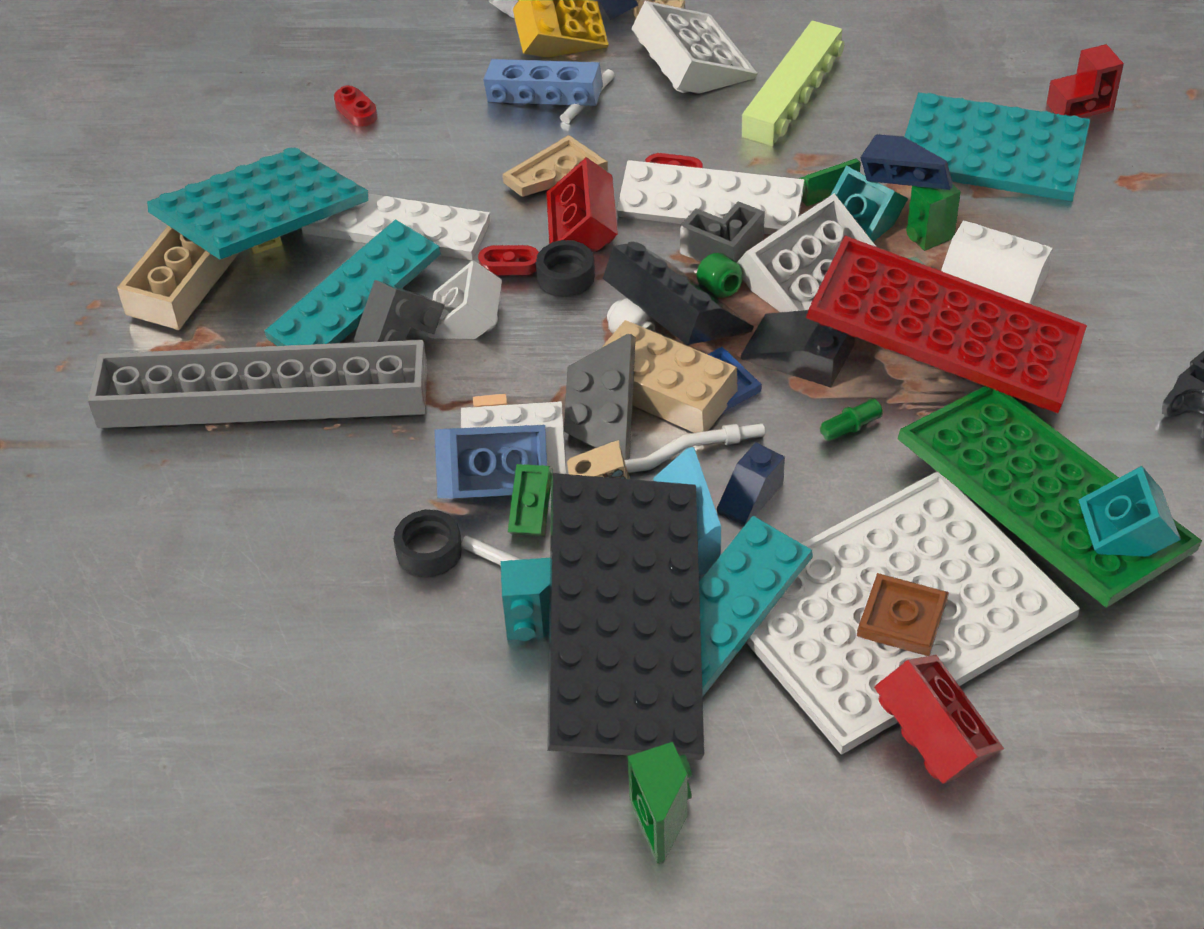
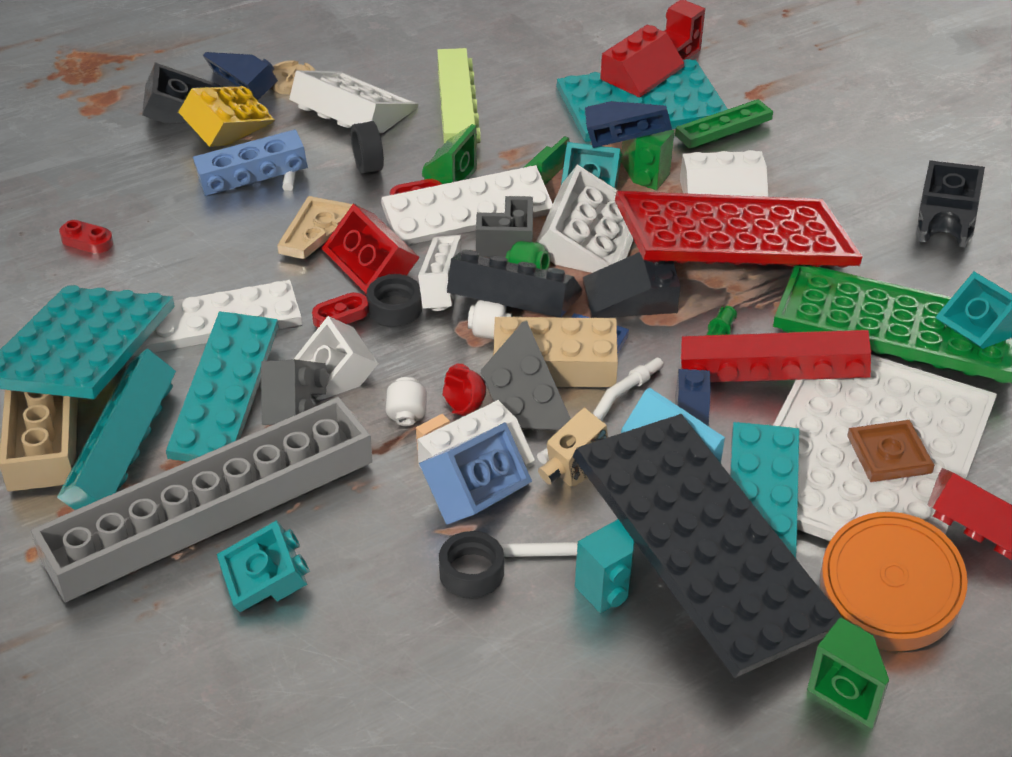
camera: 35 degrees left, 5 degrees down
green plate [508,464,553,537] -> none
none -> teal brick [57,348,176,510]
none -> teal plate [216,520,310,612]
none -> black tyre [351,121,384,173]
none -> white head [385,377,427,426]
none -> white slope [418,235,462,311]
none -> green slope [422,124,477,184]
none -> red hair [442,363,486,416]
none -> red slope [600,24,684,98]
none -> green plate [675,99,774,148]
none -> red brick [681,330,871,382]
none -> orange brick [819,512,968,651]

